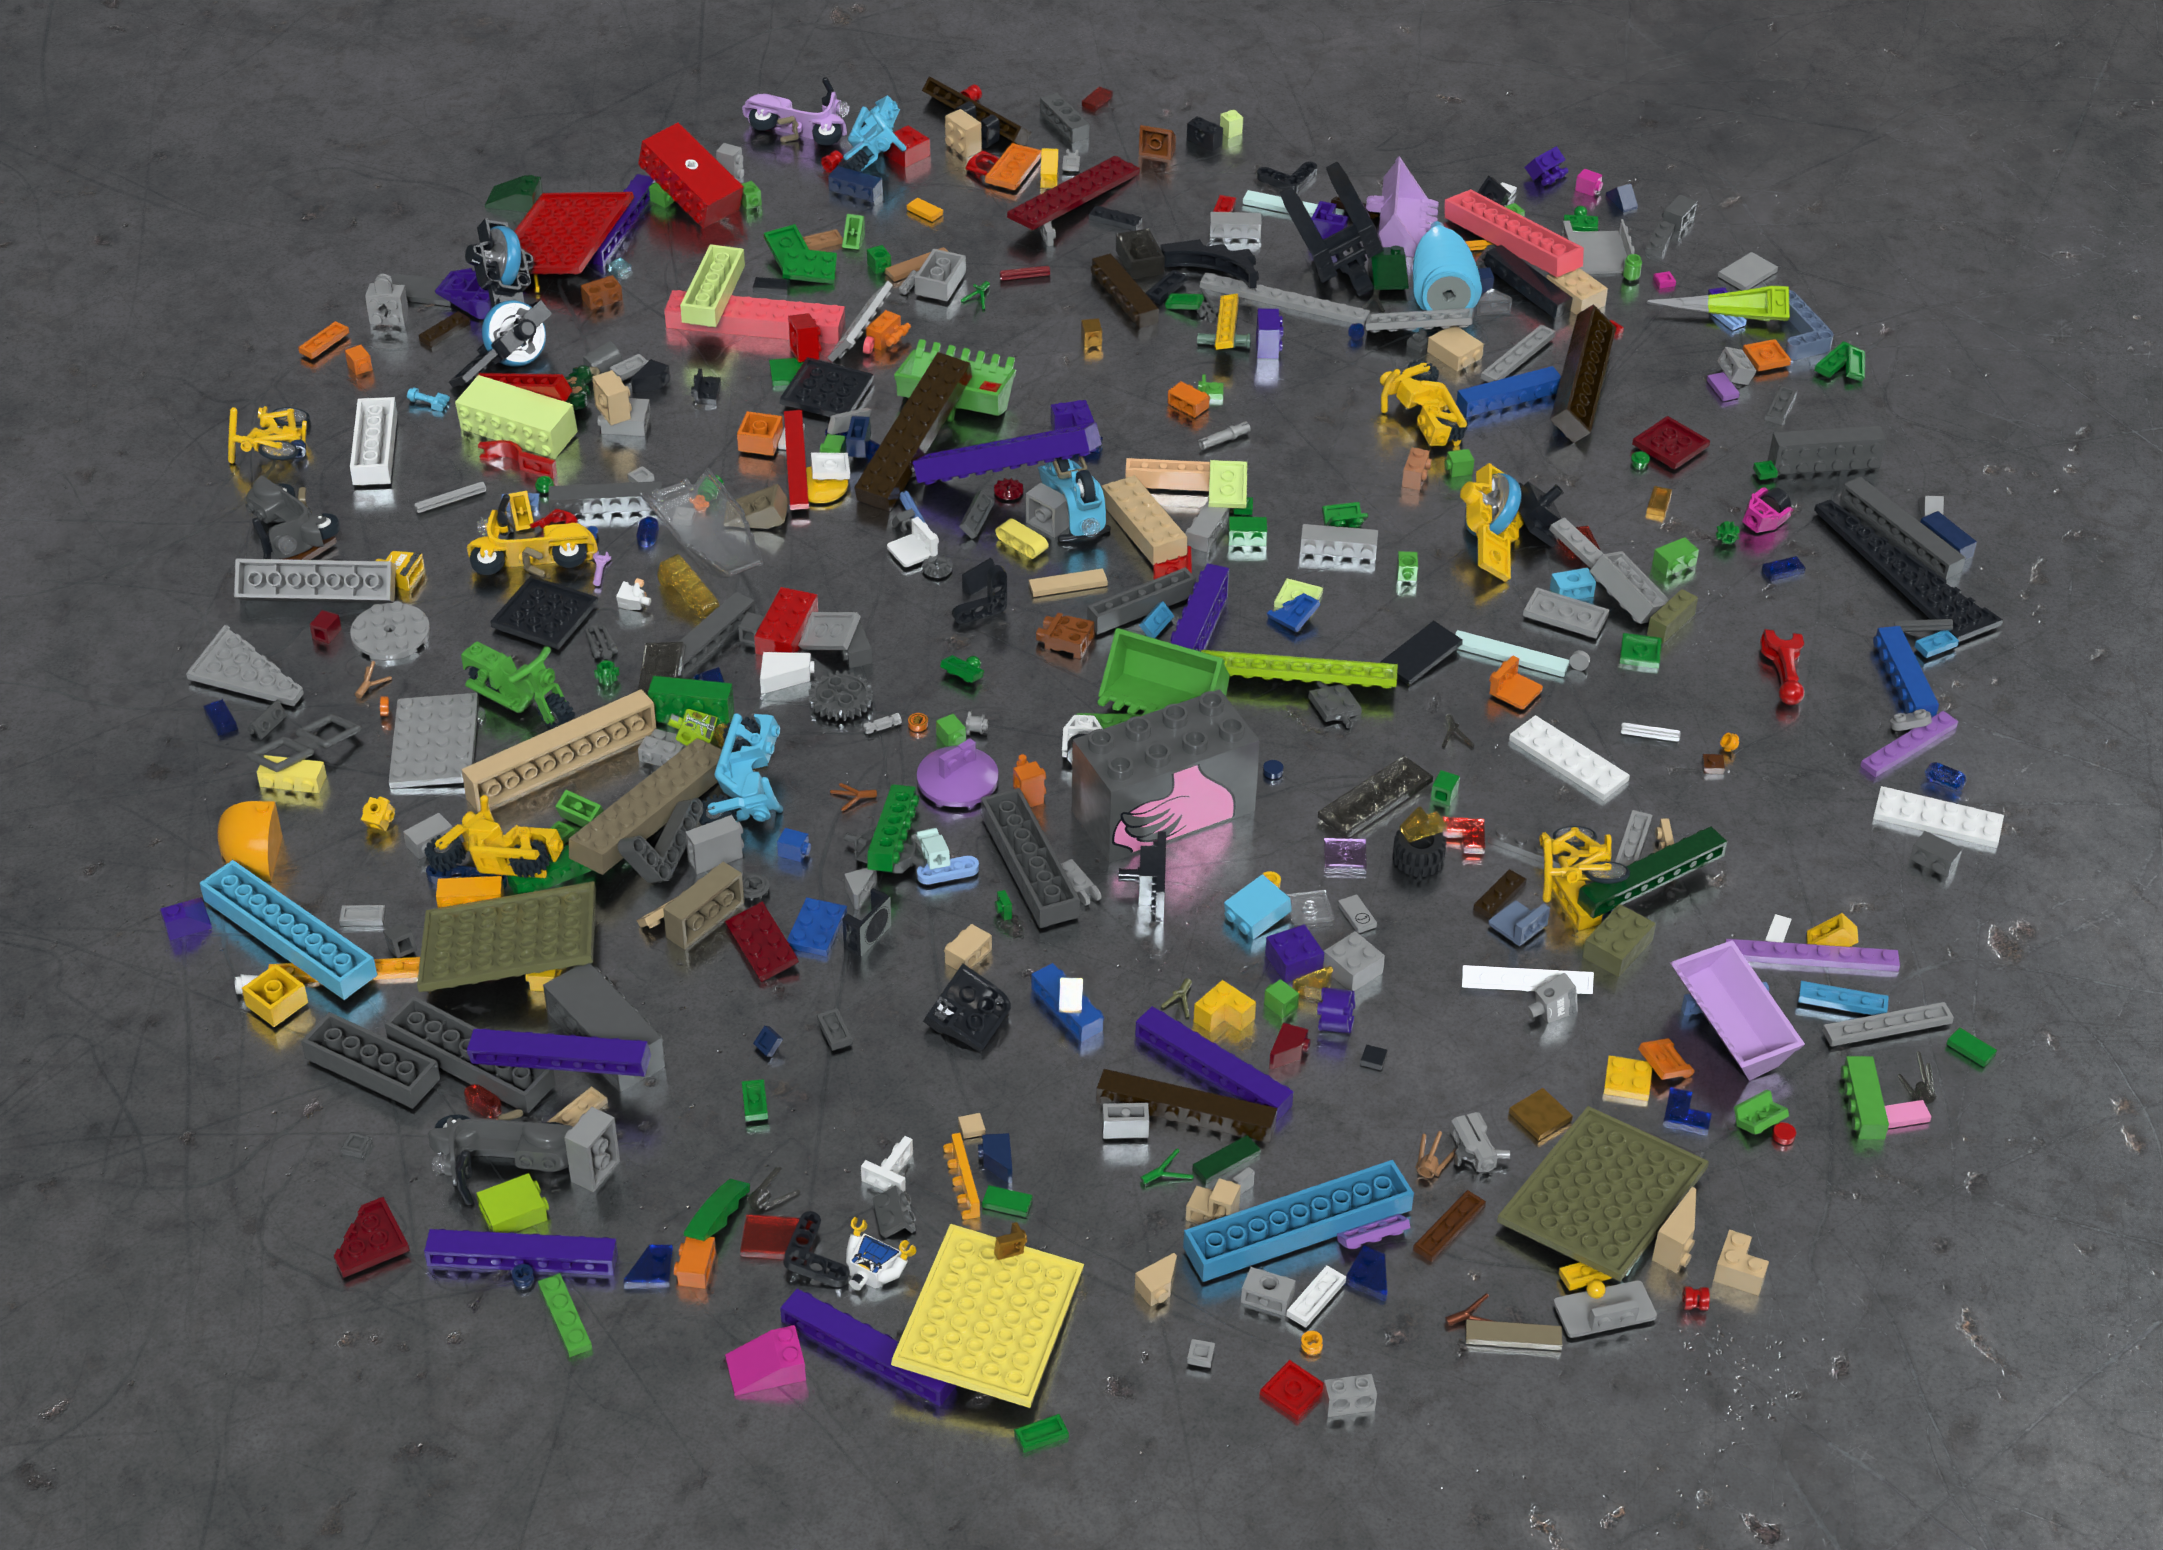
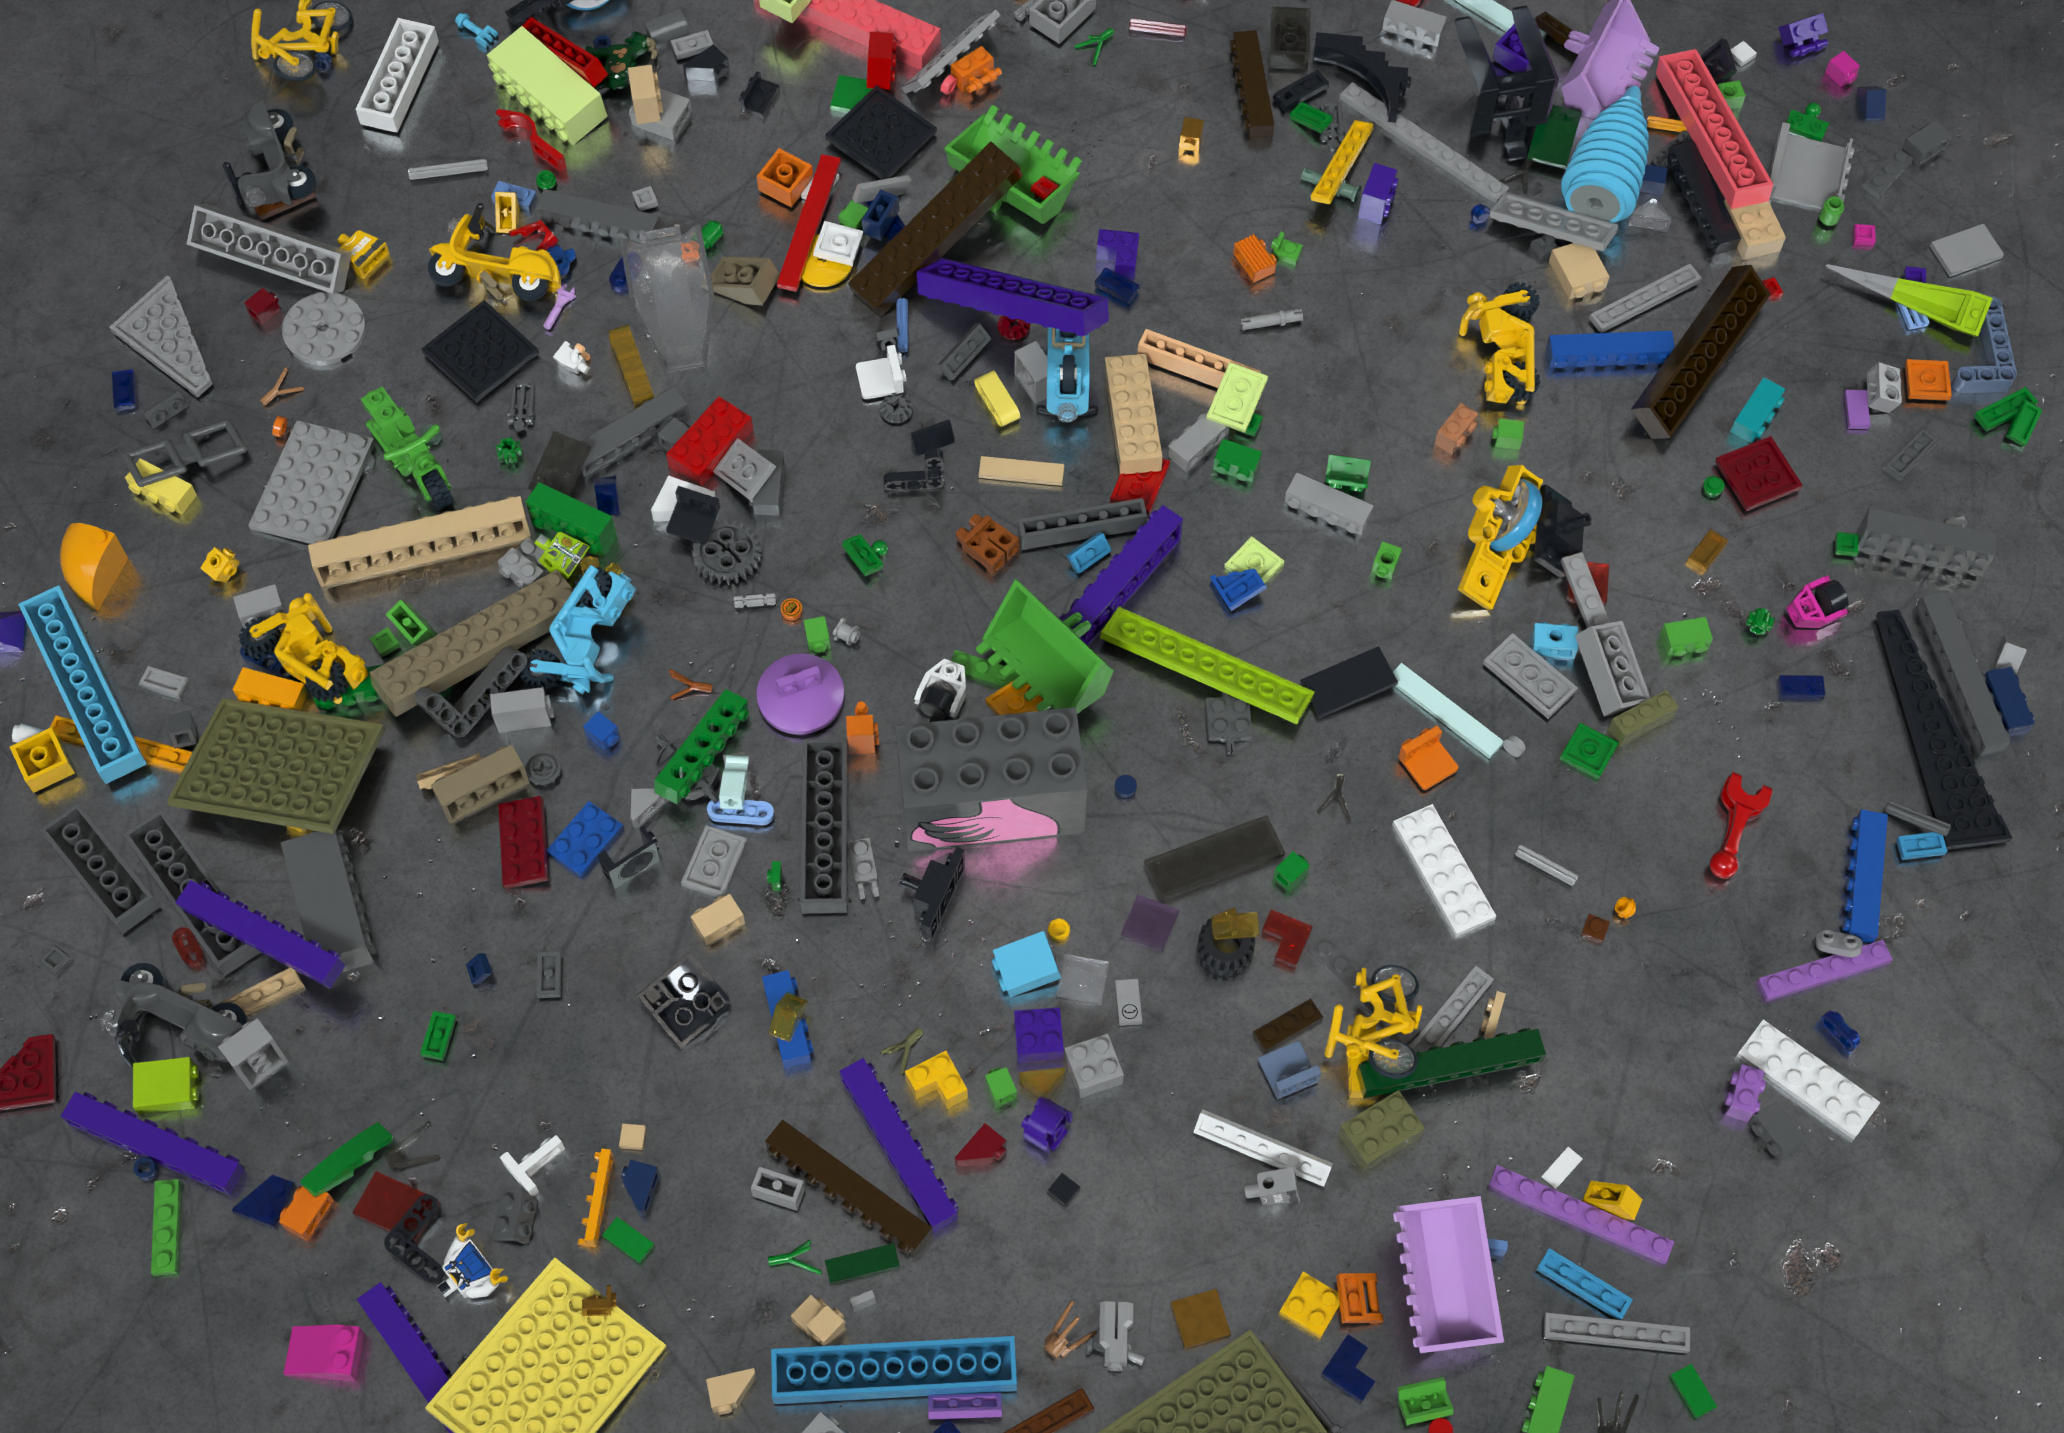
camera: 20 degrees right, 20 degrees up
none -> black bracket [666,486,720,545]
none -> light grey tile [681,825,748,898]
none -> medium lavender brick [1725,1064,1766,1122]
none -> teal brick [1730,377,1786,444]

